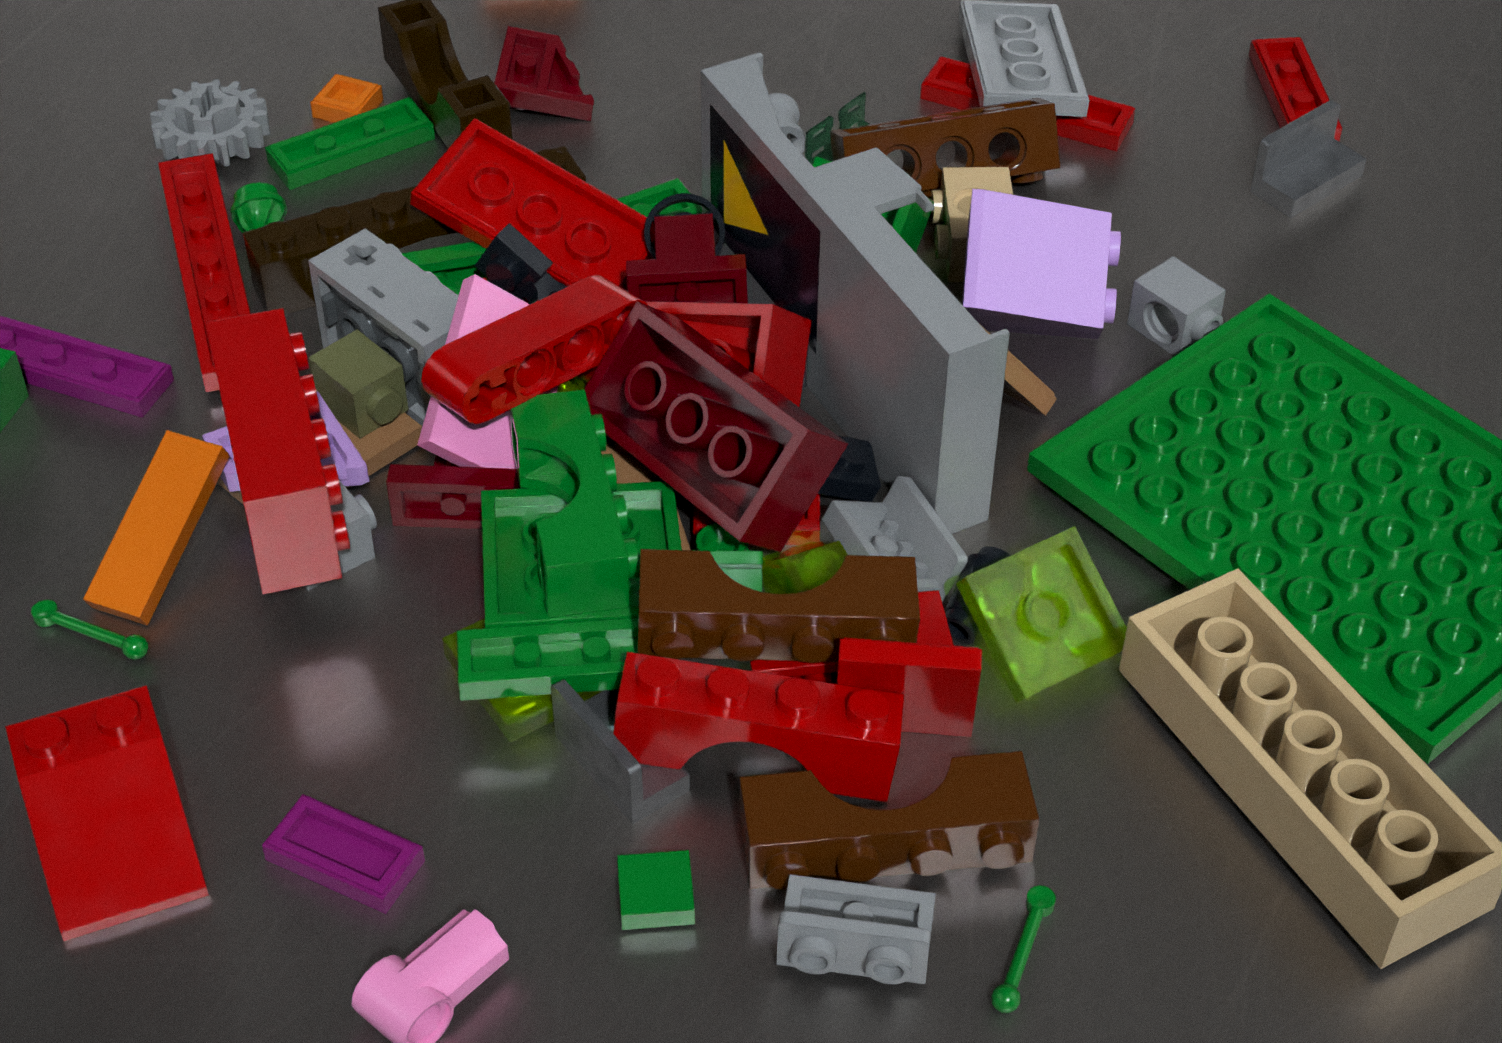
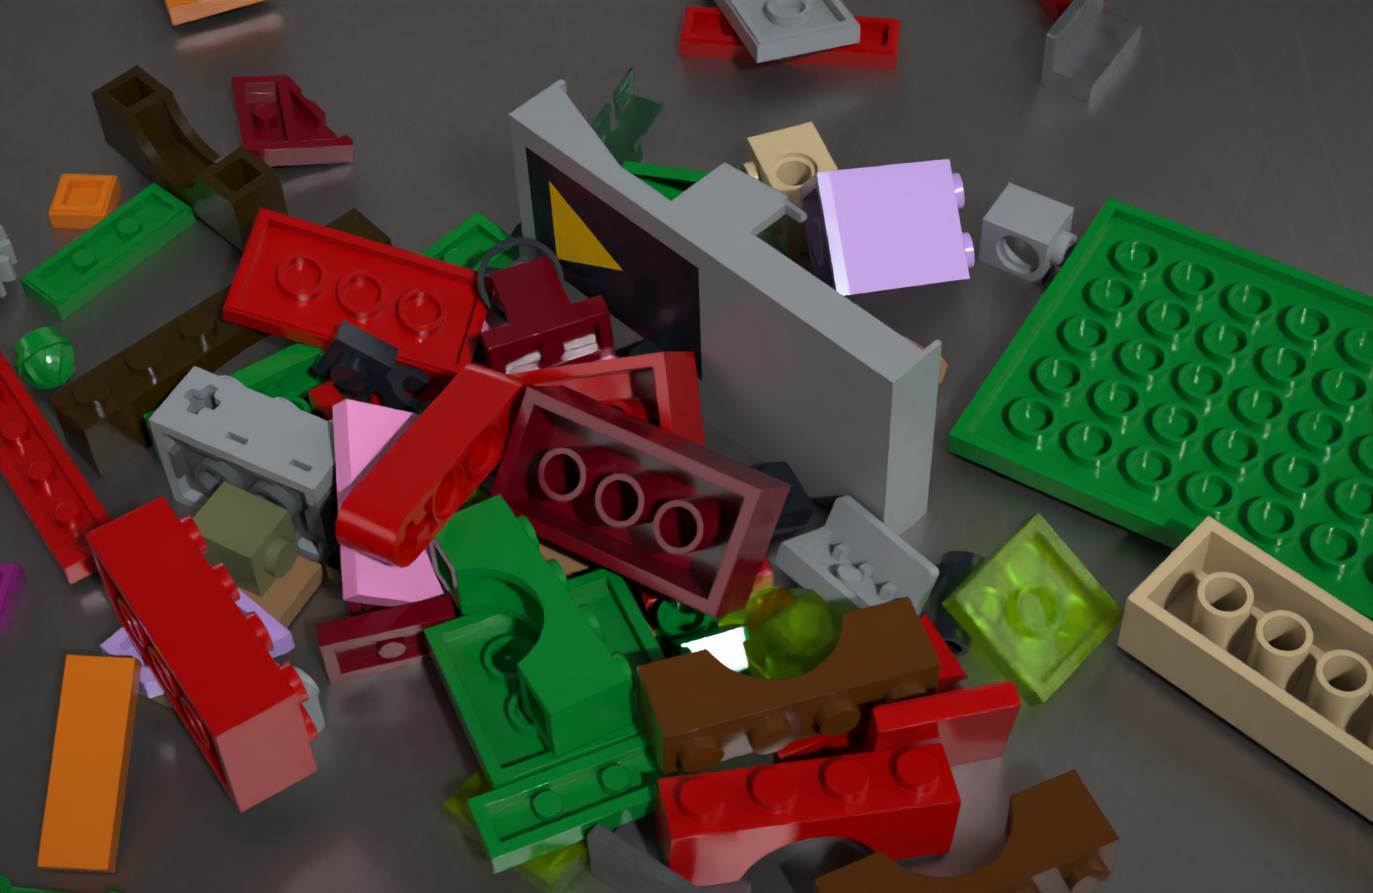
camera: 15 degrees left, 5 degrees up
reddish brown brick [830,97,1060,199] -> none

